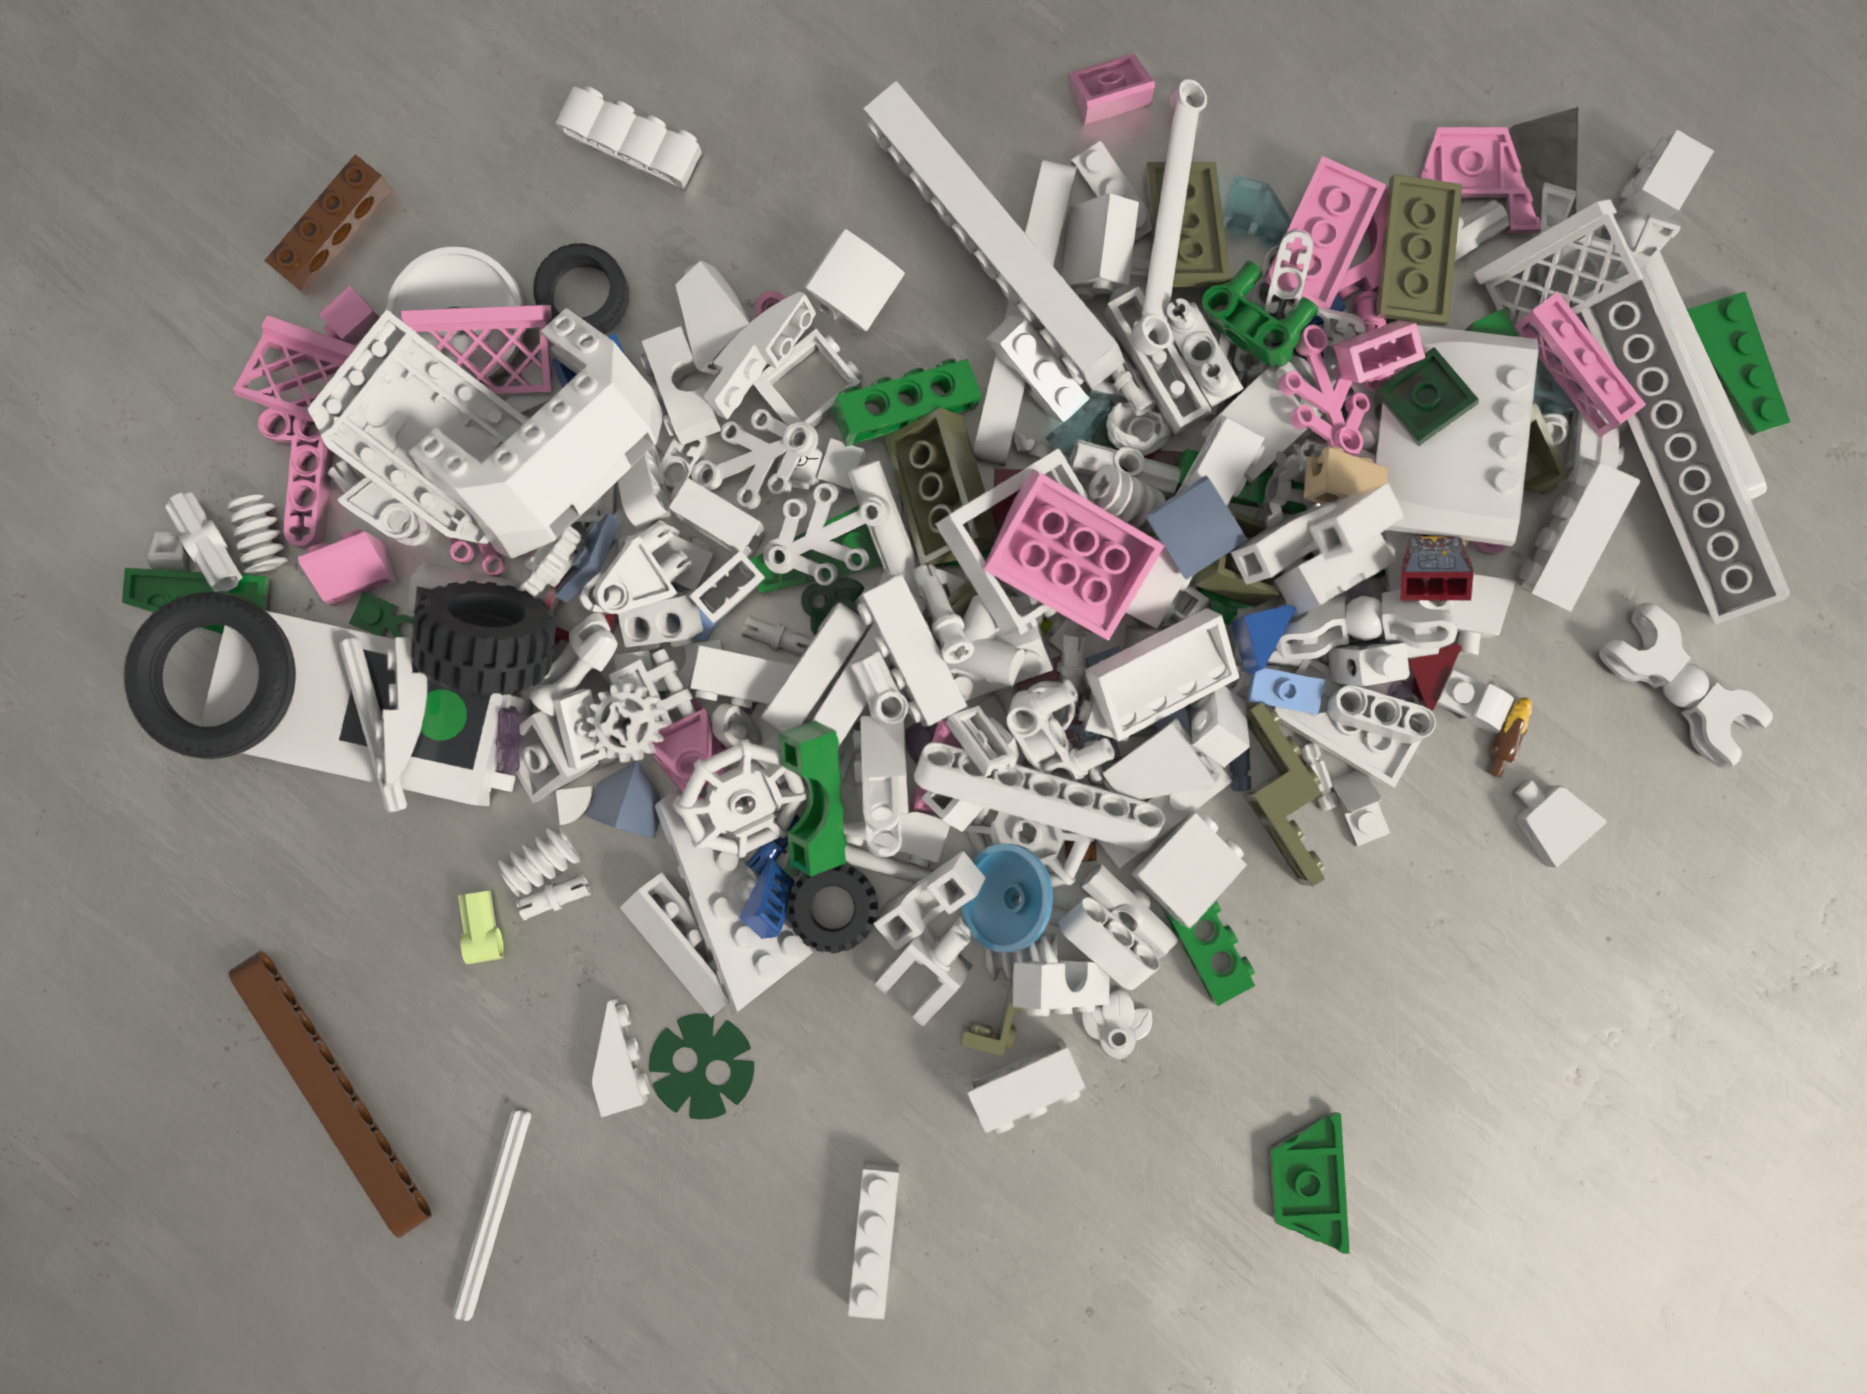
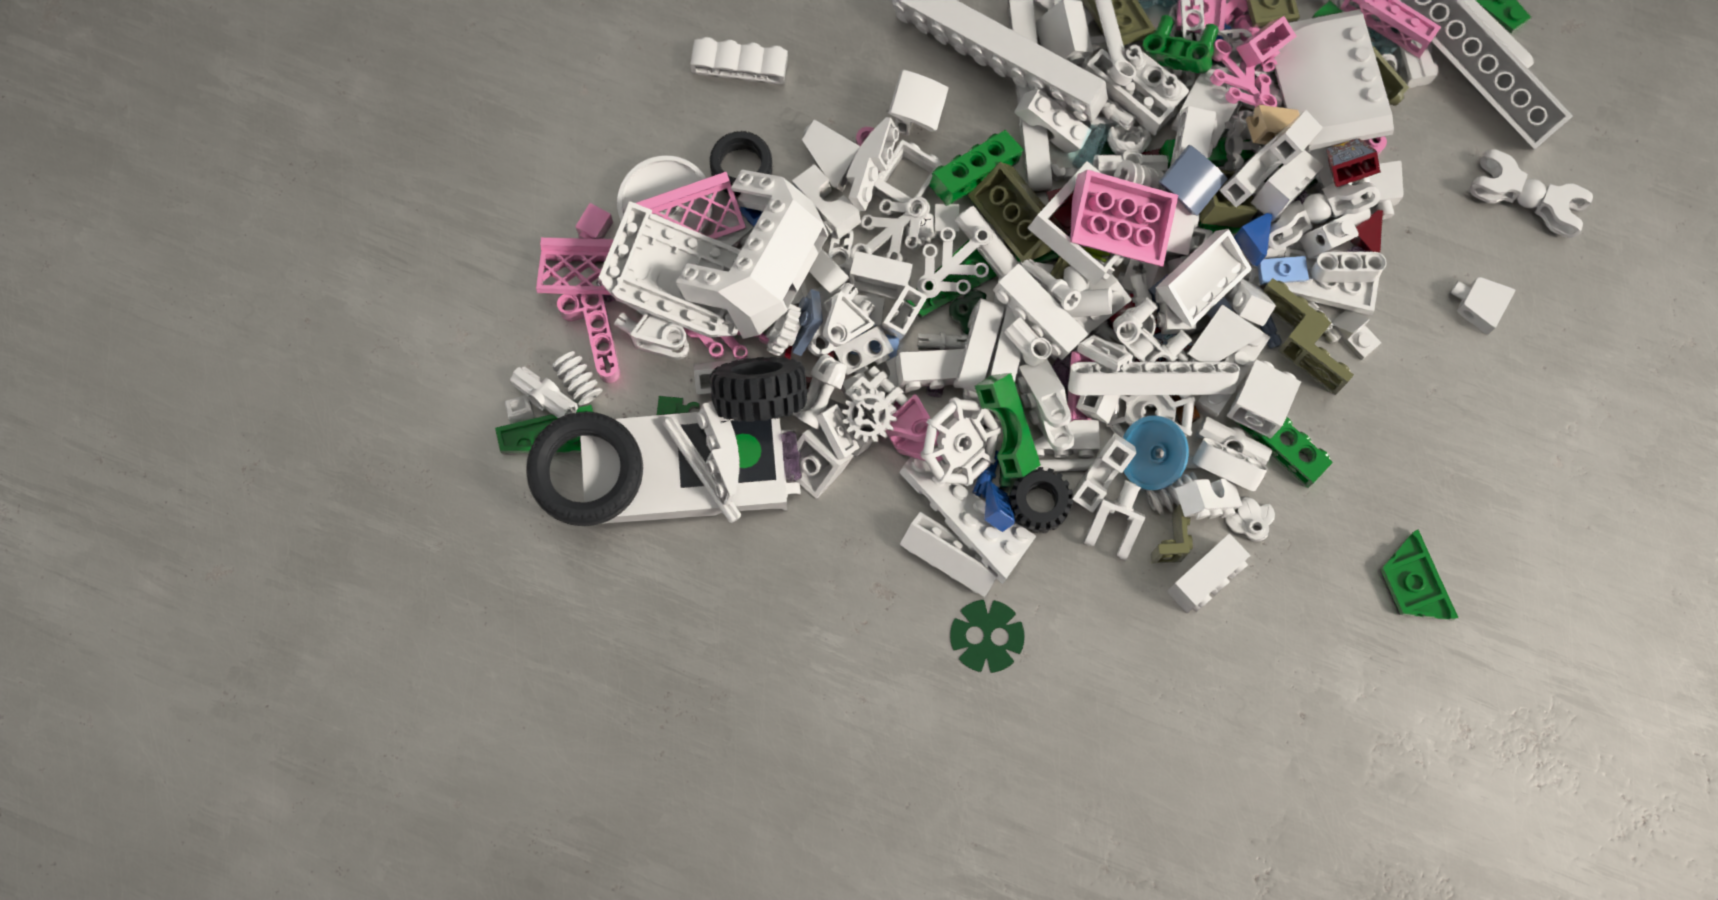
camera: 20 degrees left, 10 degrees down
reddish brown beam [229,950,432,1238] -> none
reddish brown brick [264,154,393,294] -> none
bright pink slope [298,530,399,606] -> none
white axle [452,1109,531,1321] -> none
yellowish green piece [458,890,504,965] -> none
white piece [497,828,580,897] -> none
white pin [516,874,591,921] -> none
white tile [556,786,593,825] -> none
sand blue slope [587,761,661,839] -> none
white slope [591,998,651,1117] -> none
white plate [711,704,761,749] -> none
white arch [848,1162,900,1320] -> none
dark green tile [1375,347,1479,446] -> none
white brick [1437,670,1514,734] -> none
reddish brown piece [1487,697,1533,778] -> none
white brick [1519,458,1640,611] -> none

